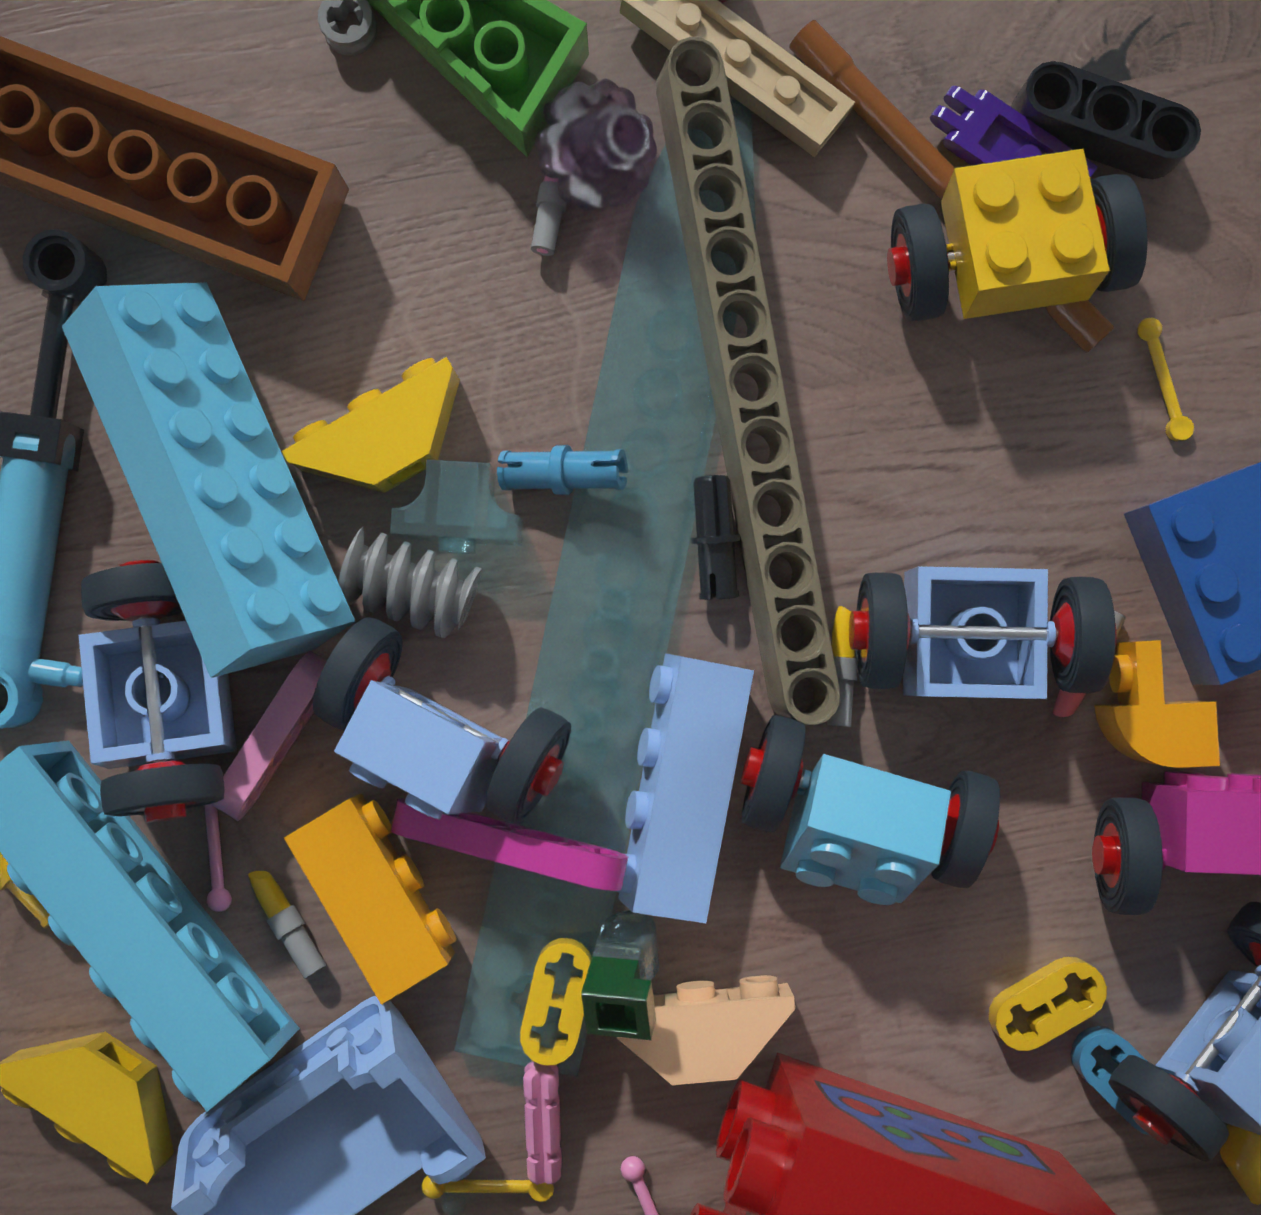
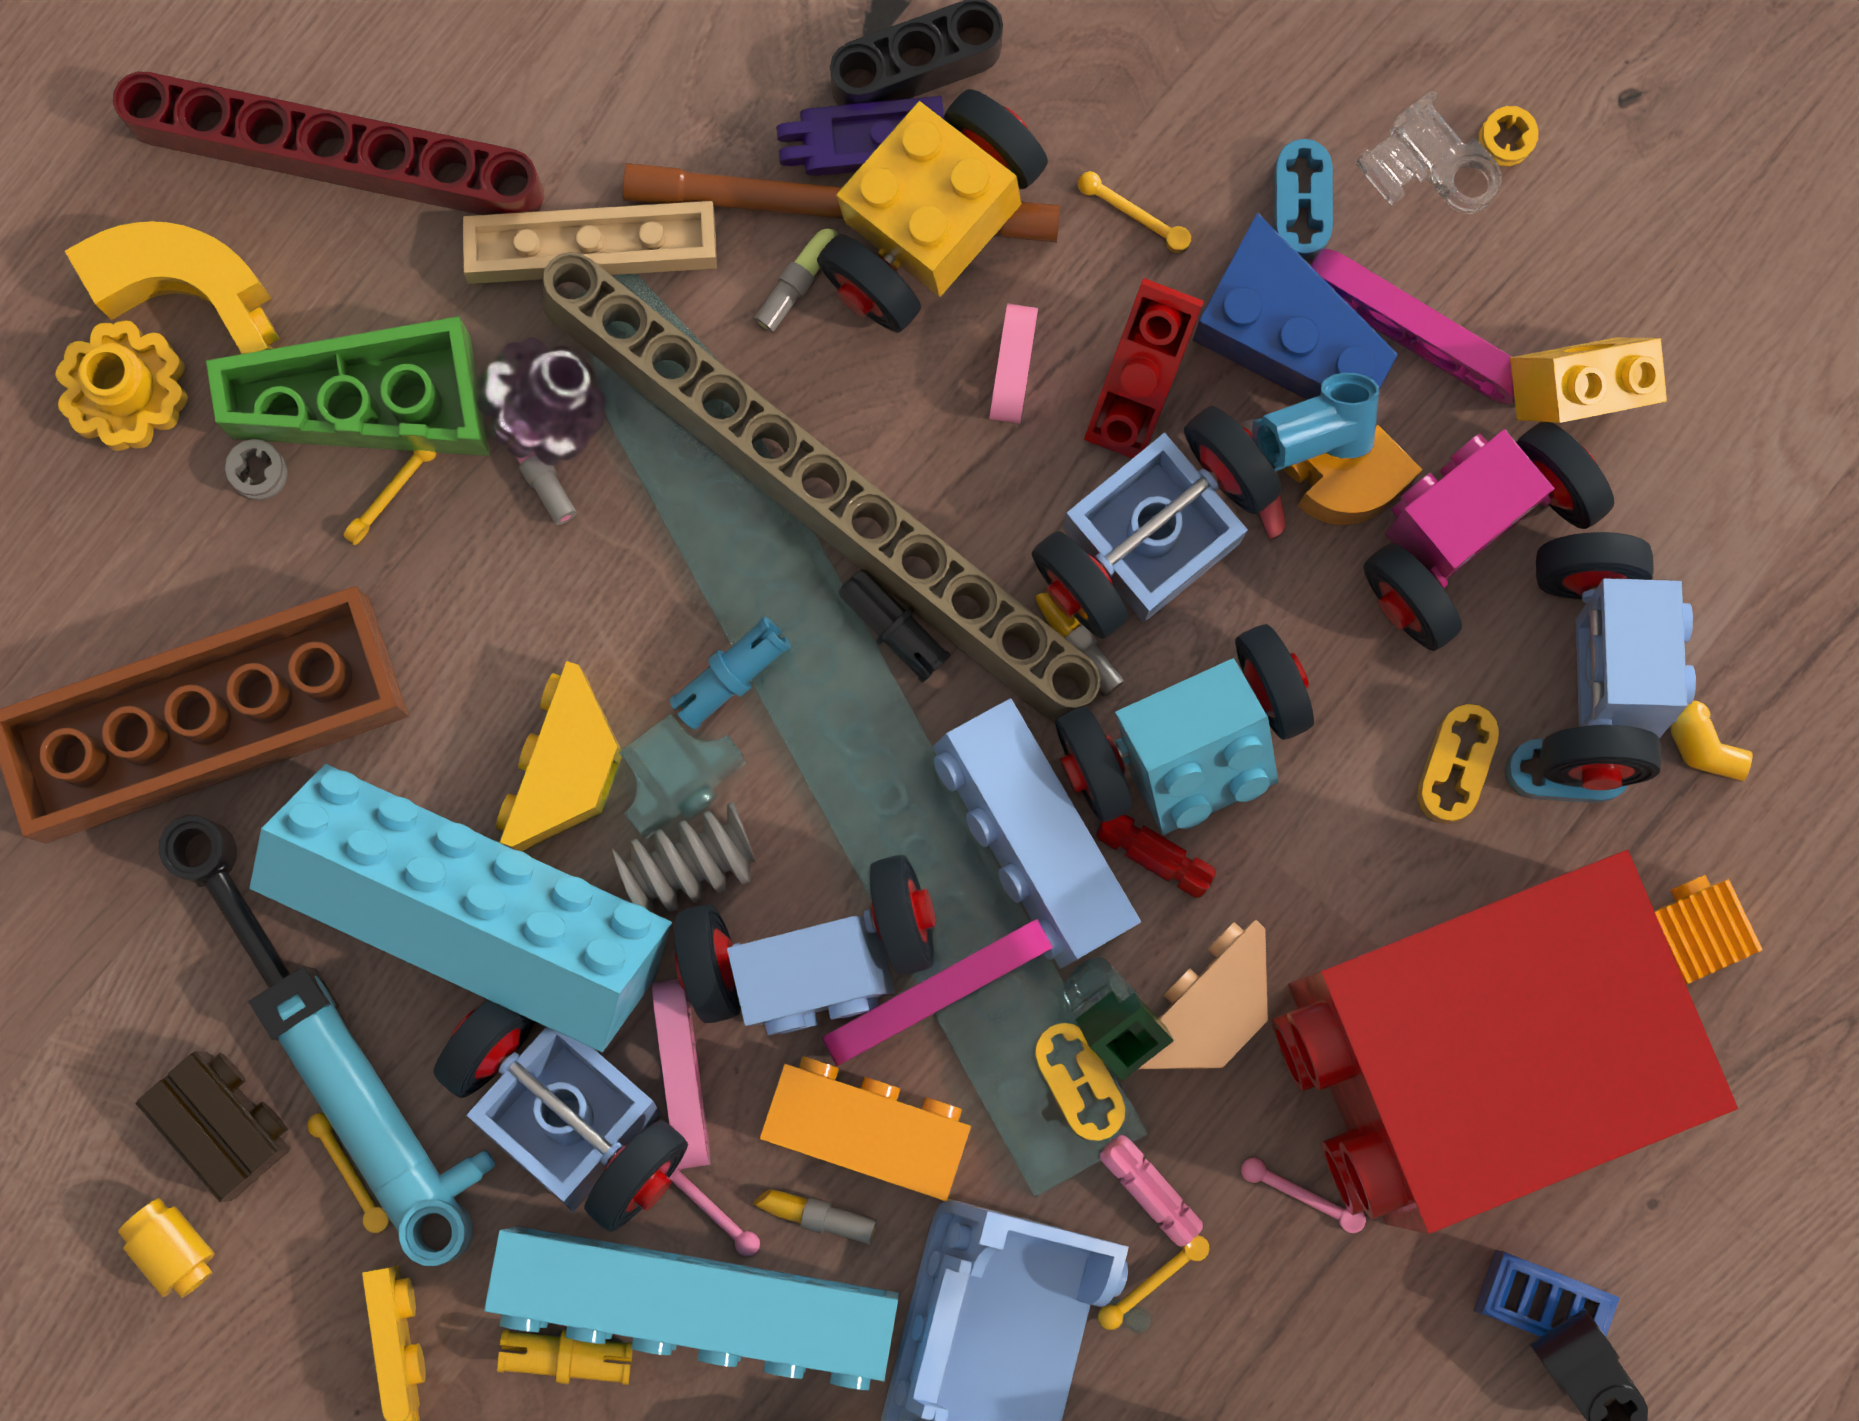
camera: 45 degrees left, 5 degrees down
none -> yellow hinge [343,450,437,545]
none -> light grey piece [753,229,838,333]
none -> bright pink beam [989,303,1038,424]
none -> red slope [1083,278,1204,459]
none -> red axle [1096,814,1216,898]
none -> dark azure piece [1252,373,1379,471]

